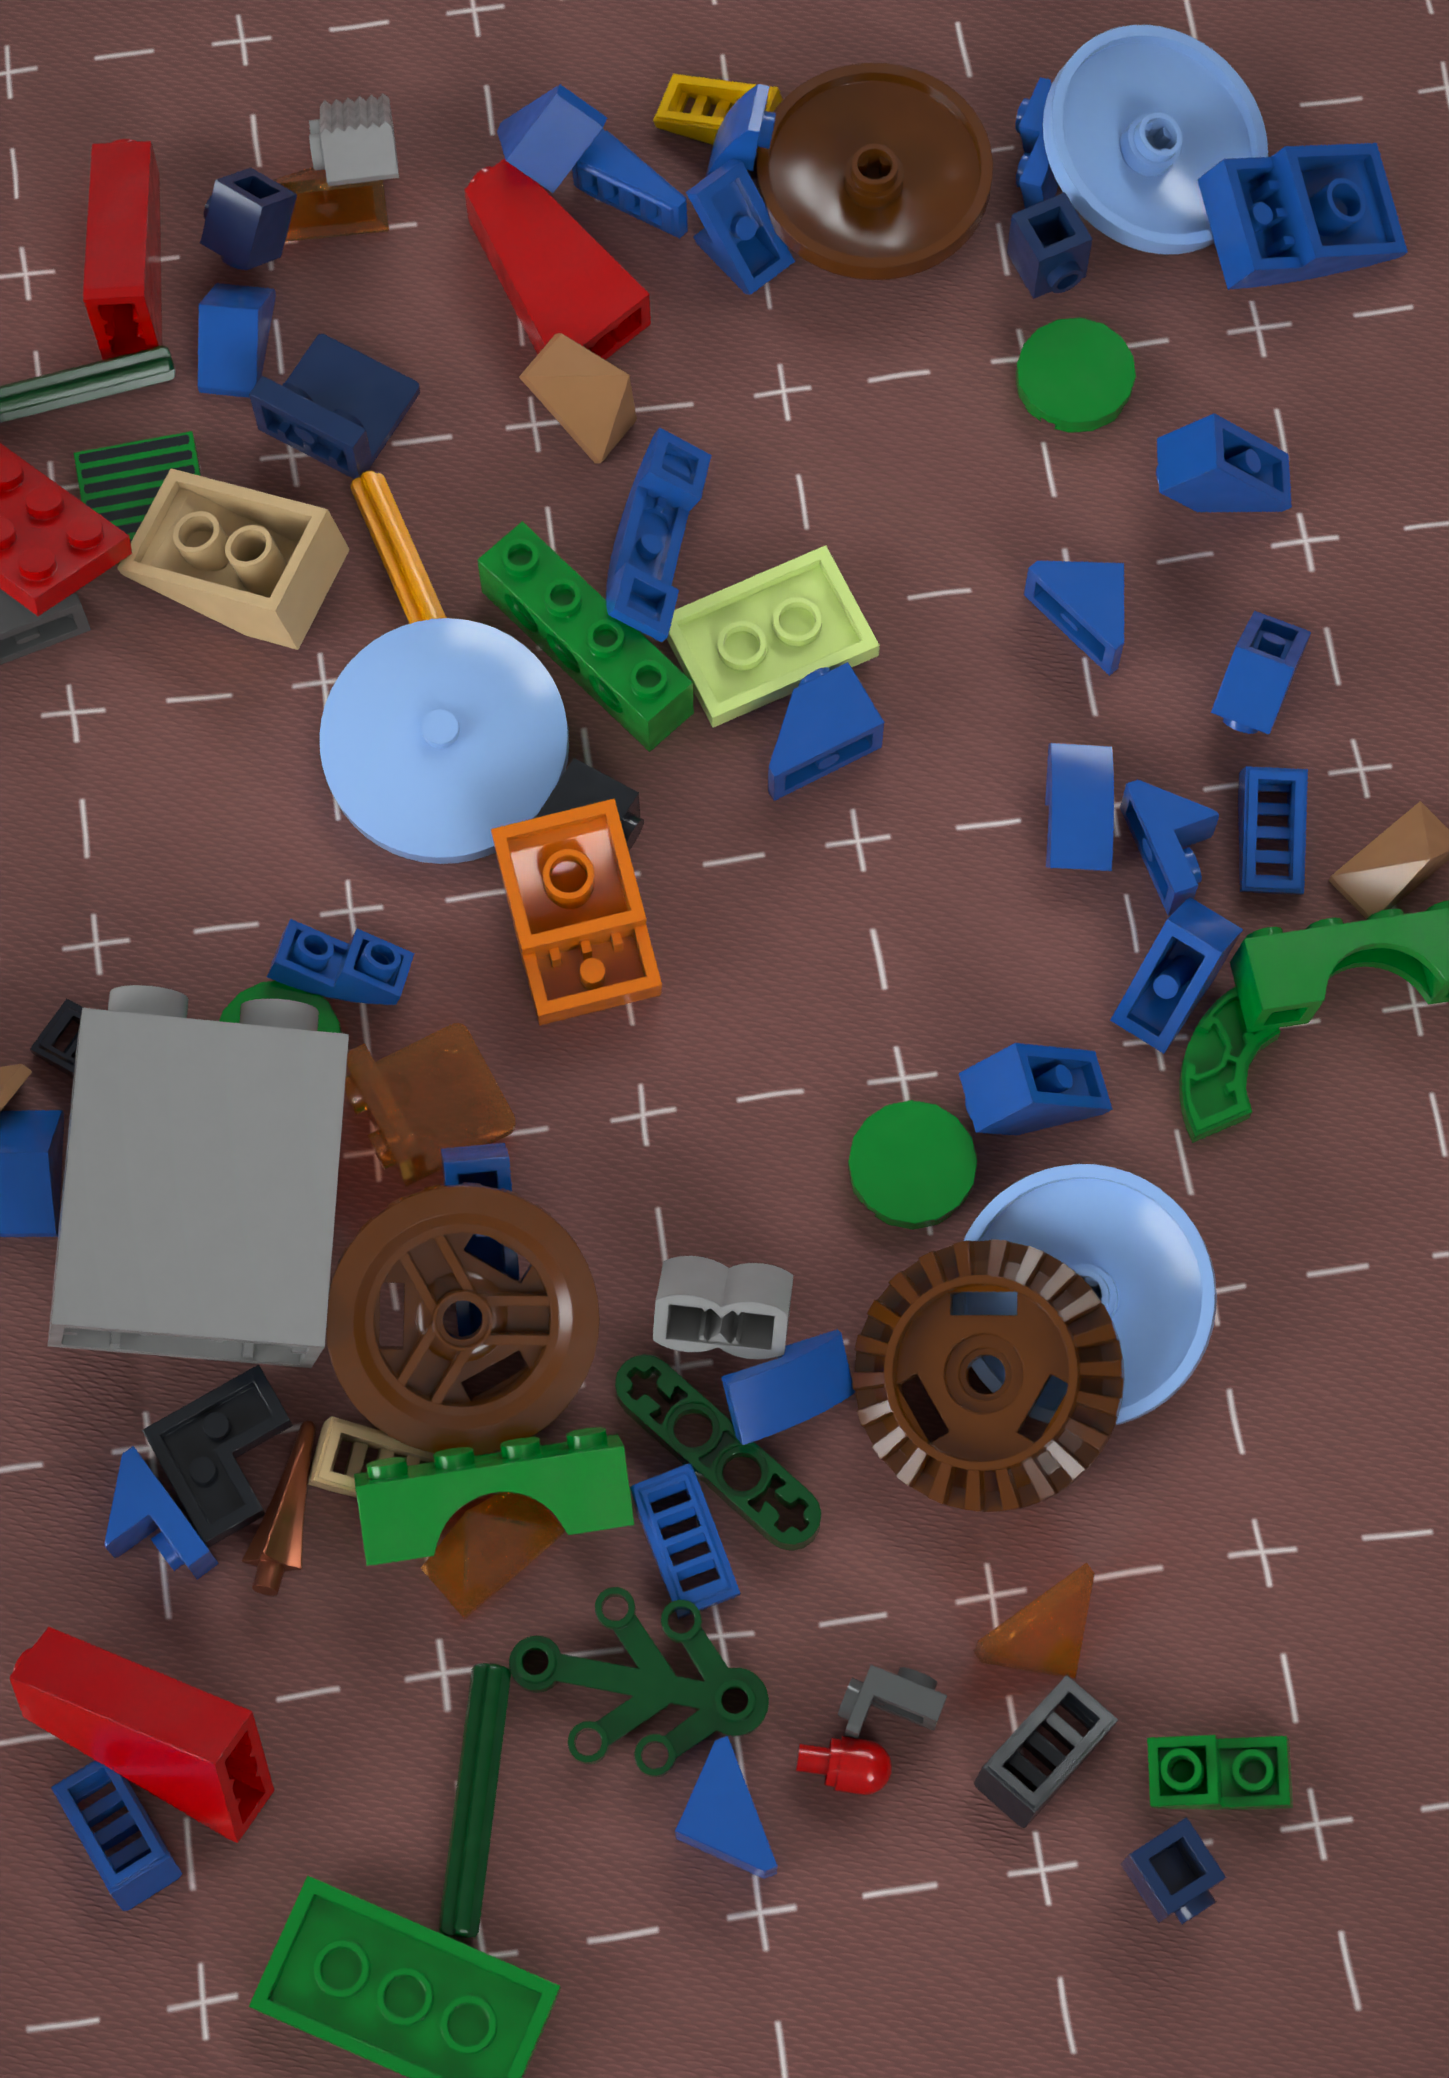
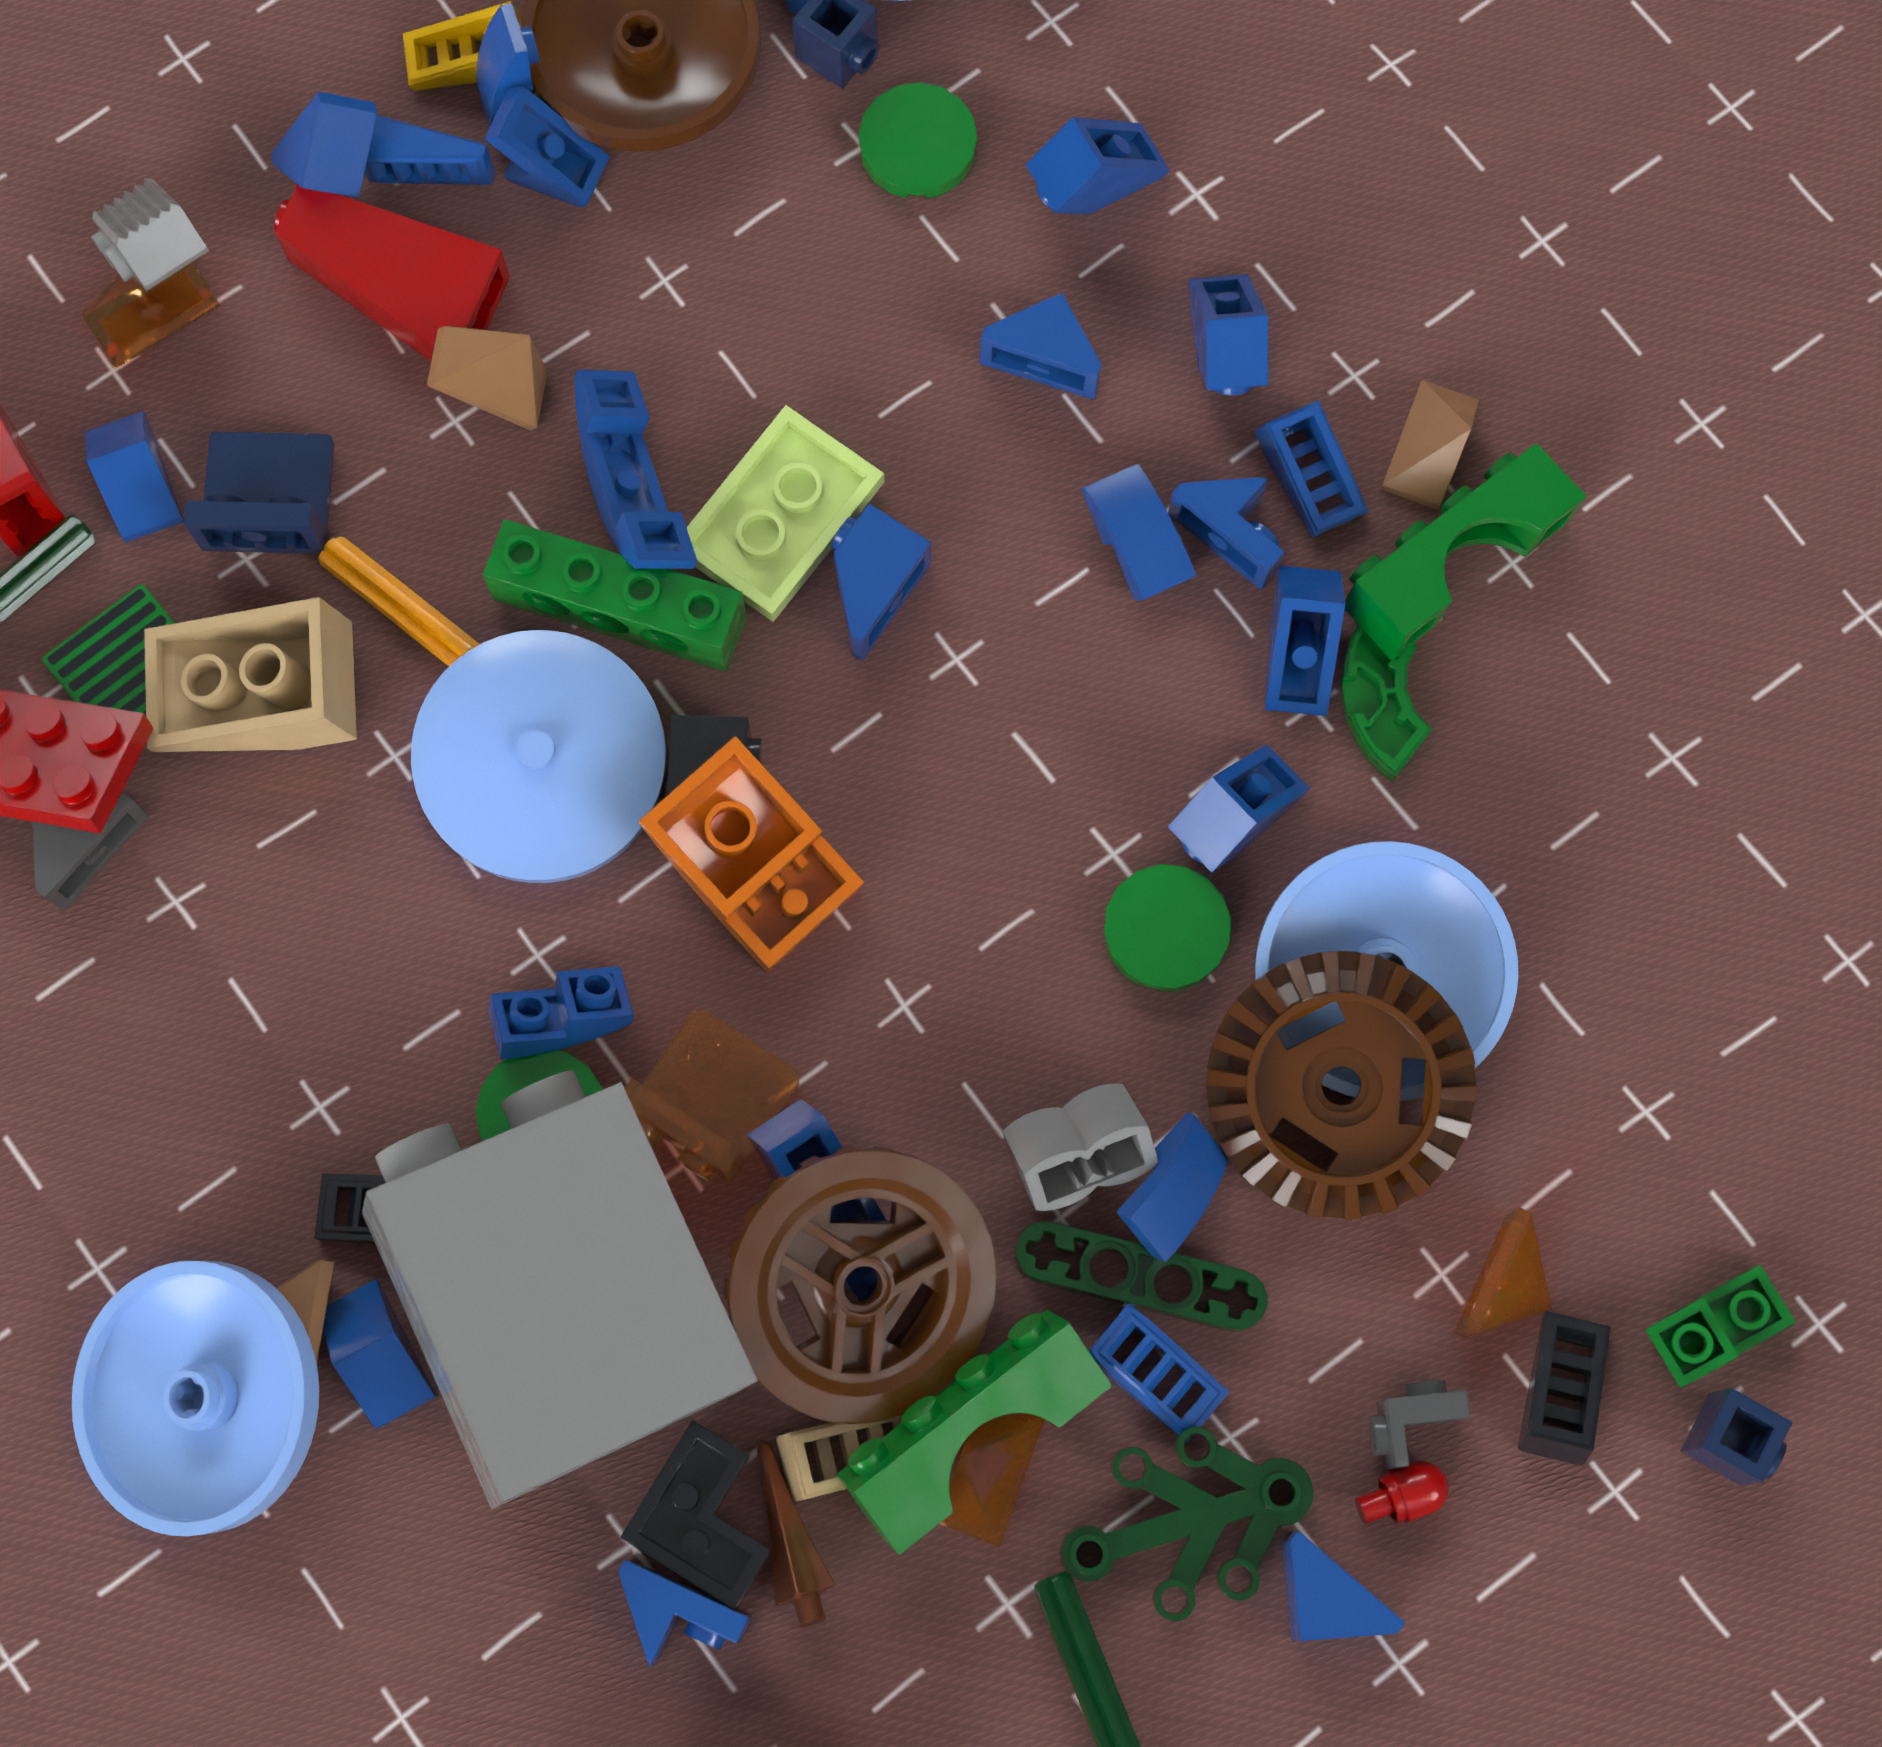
camera: 30 degrees left, 5 degrees up
dark blue brick [200,168,297,271] -> none

